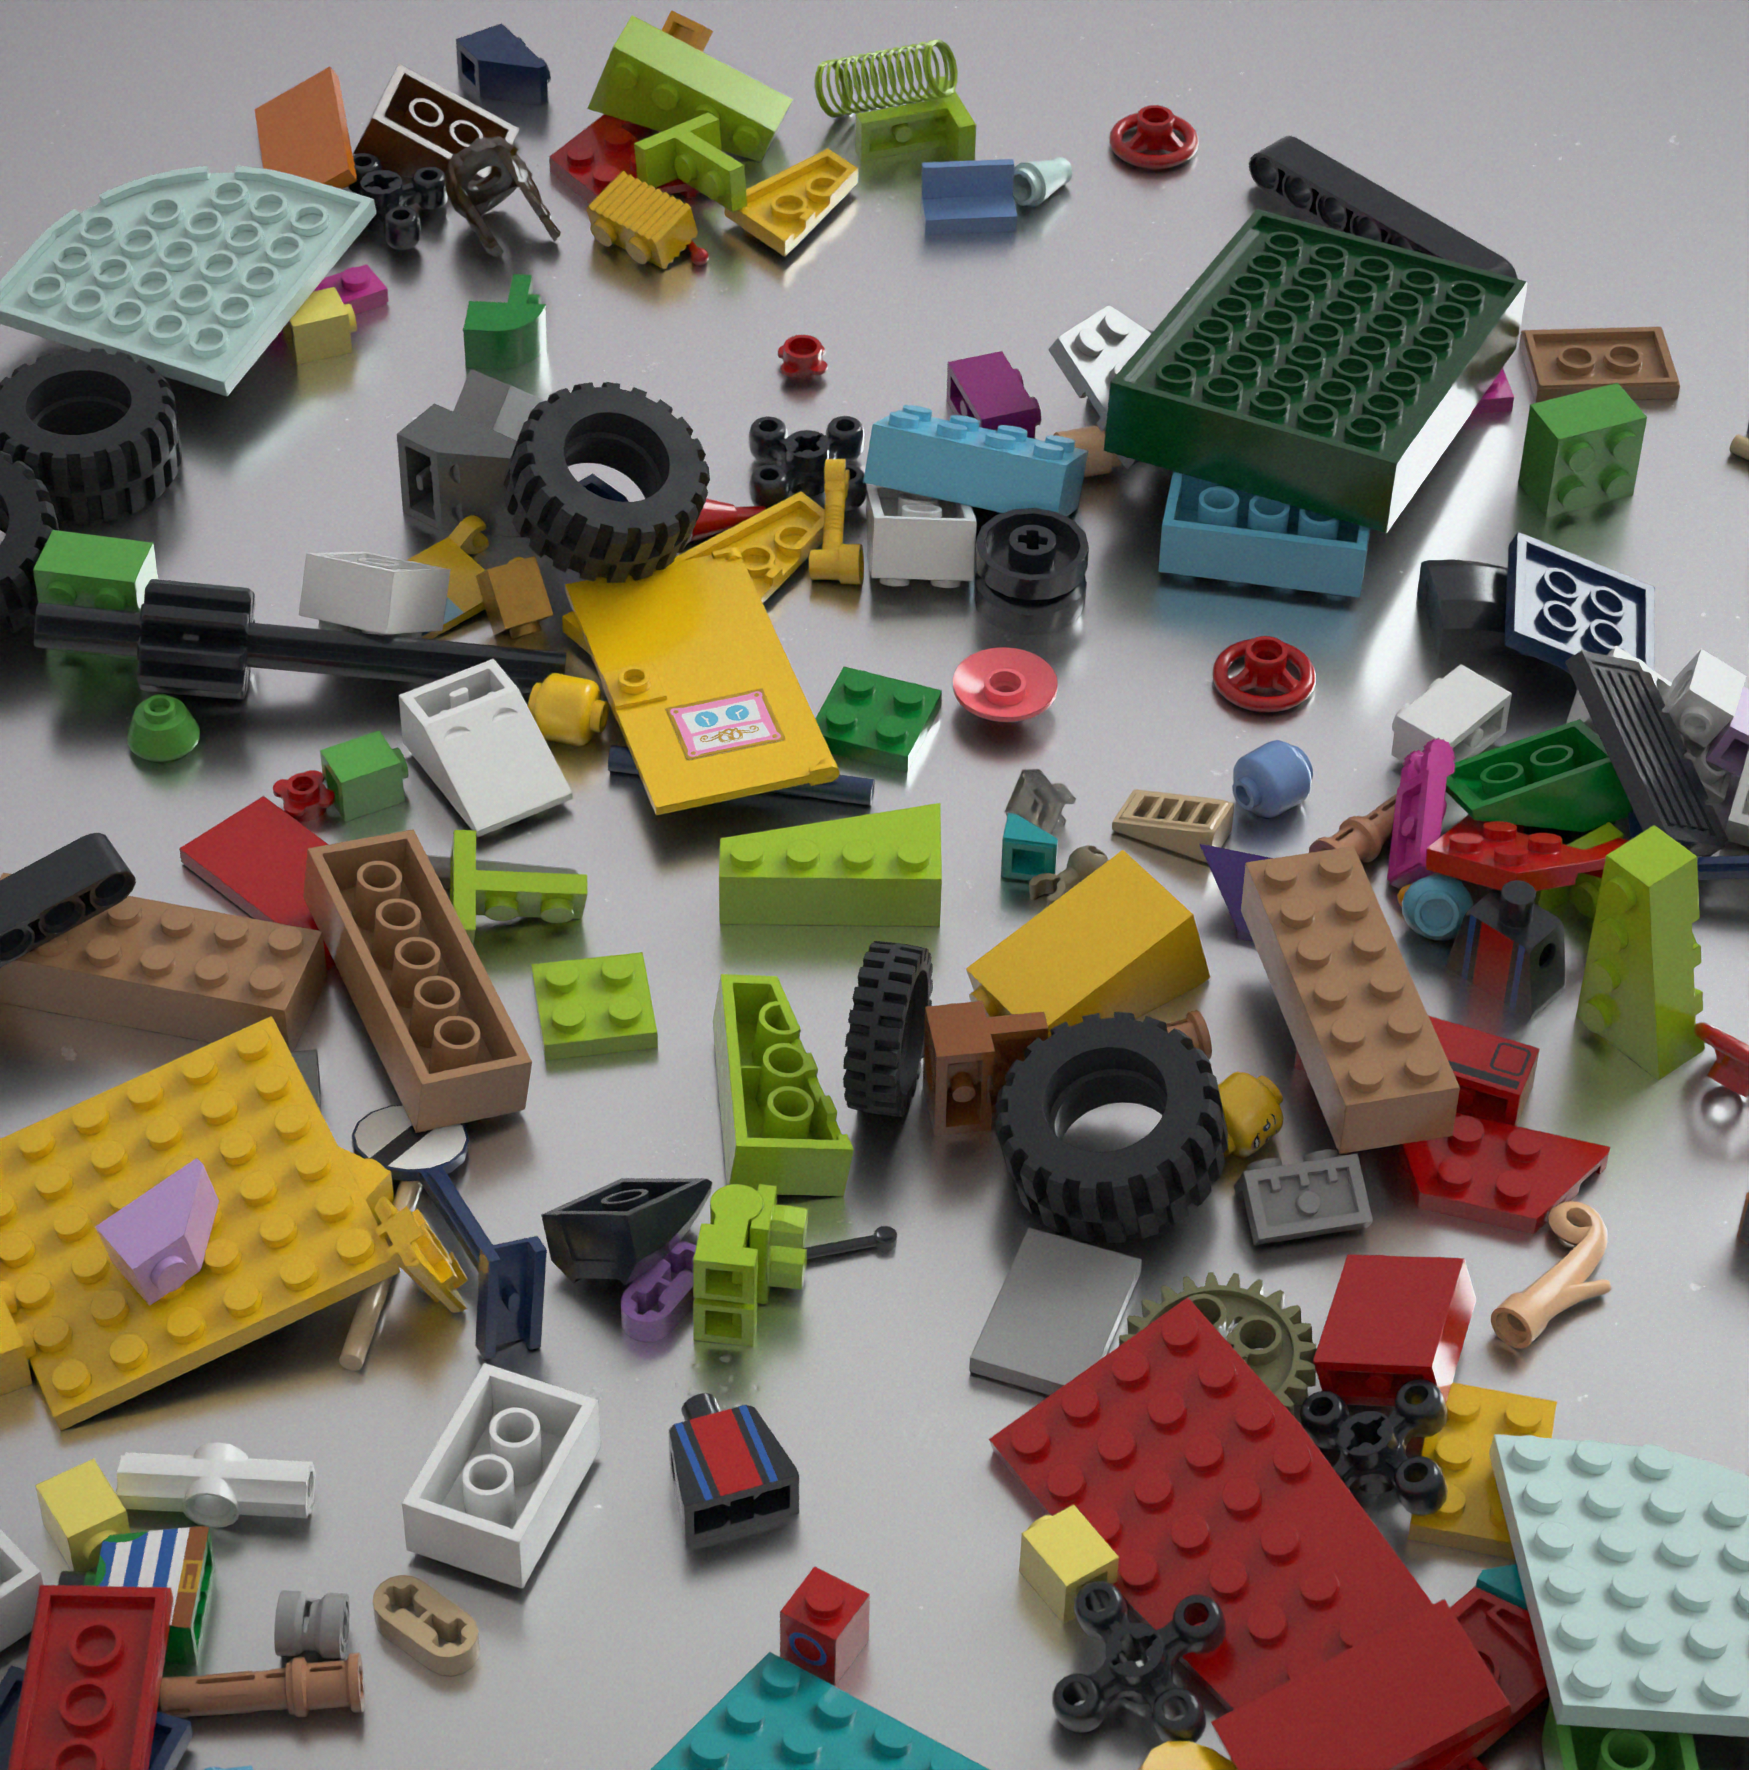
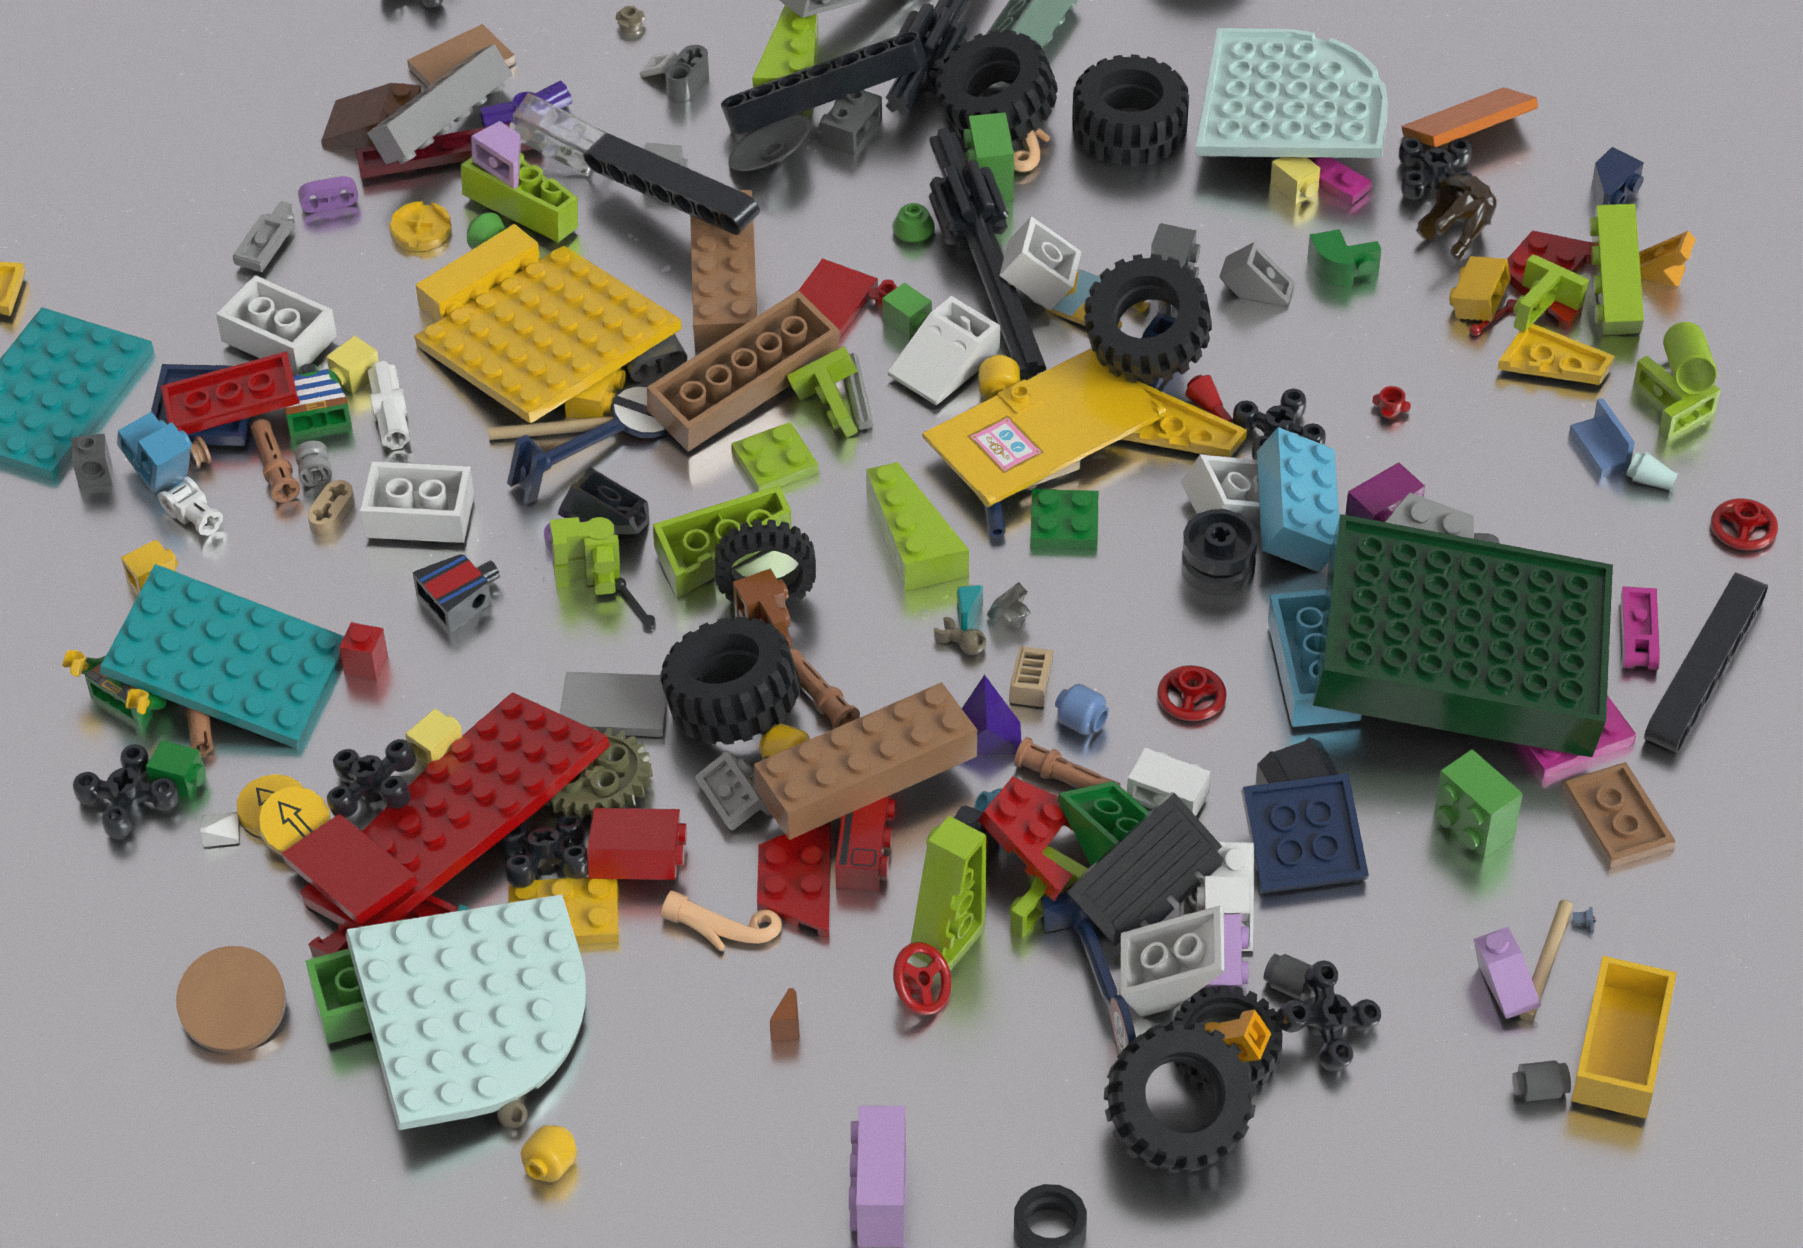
camera: 75 degrees right, 5 degrees up
lavender slope [95,1158,219,1306] -> none
reddish brown slope [353,63,519,181] -> none
yellow piece [374,1196,468,1312] -> none
pearl gold brick [476,556,554,639] -> none
yellow brick [809,459,864,585] -> none
coral dish [953,647,1058,722] -> none
yellow slope [966,850,1211,1038] -> none
dark pink hinge [1387,738,1456,889] -> none

